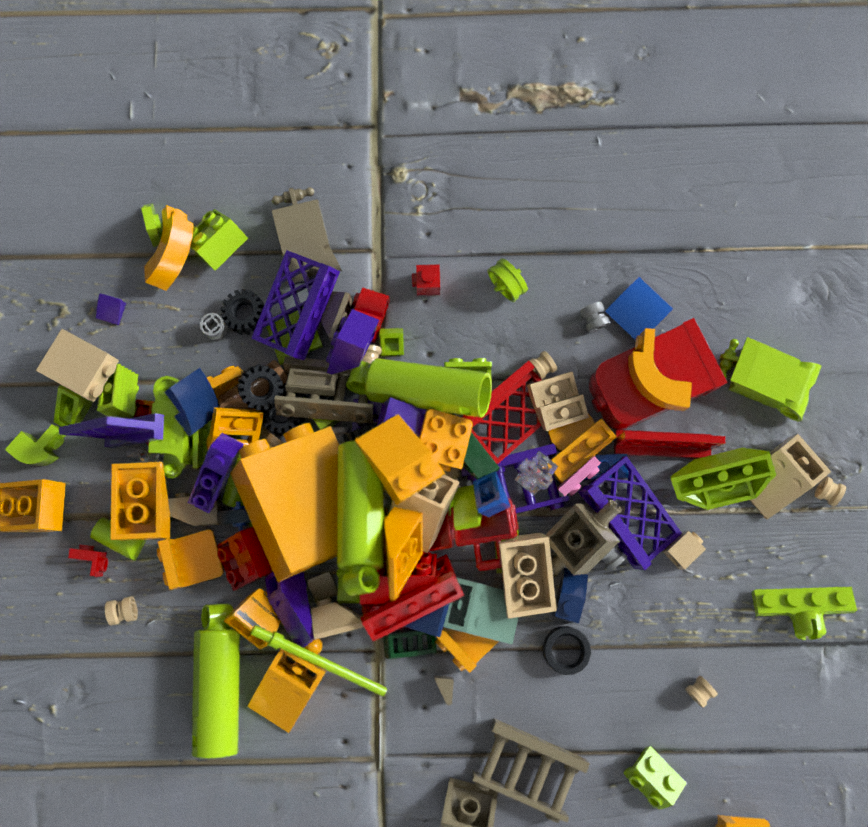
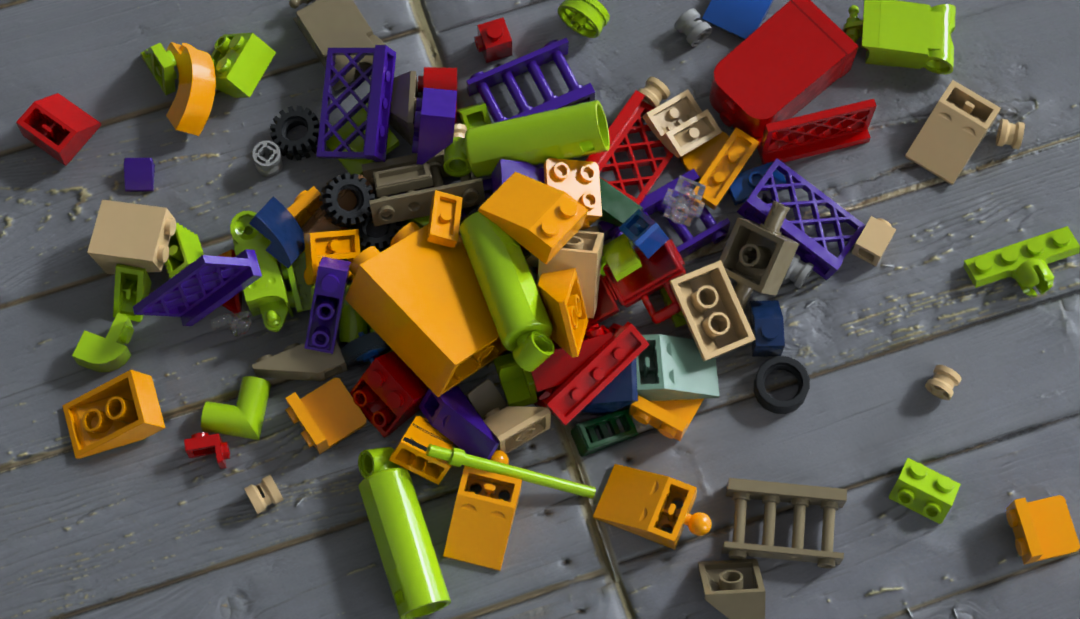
camera: 20 degrees left, 10 degrees down
light orange slope [111,462,170,541] -> none
dark tan slope [434,675,454,705] -> none
bright pink plate [557,456,601,496] -> none
light orange arch [628,328,692,411] -> none
lime wedge [670,448,776,510] -> none
none -> red slope [16,93,101,166]
none -> light orange plate [427,190,463,248]
none -> dark purple fence [466,38,595,123]
none -> light orange slope [593,464,712,550]

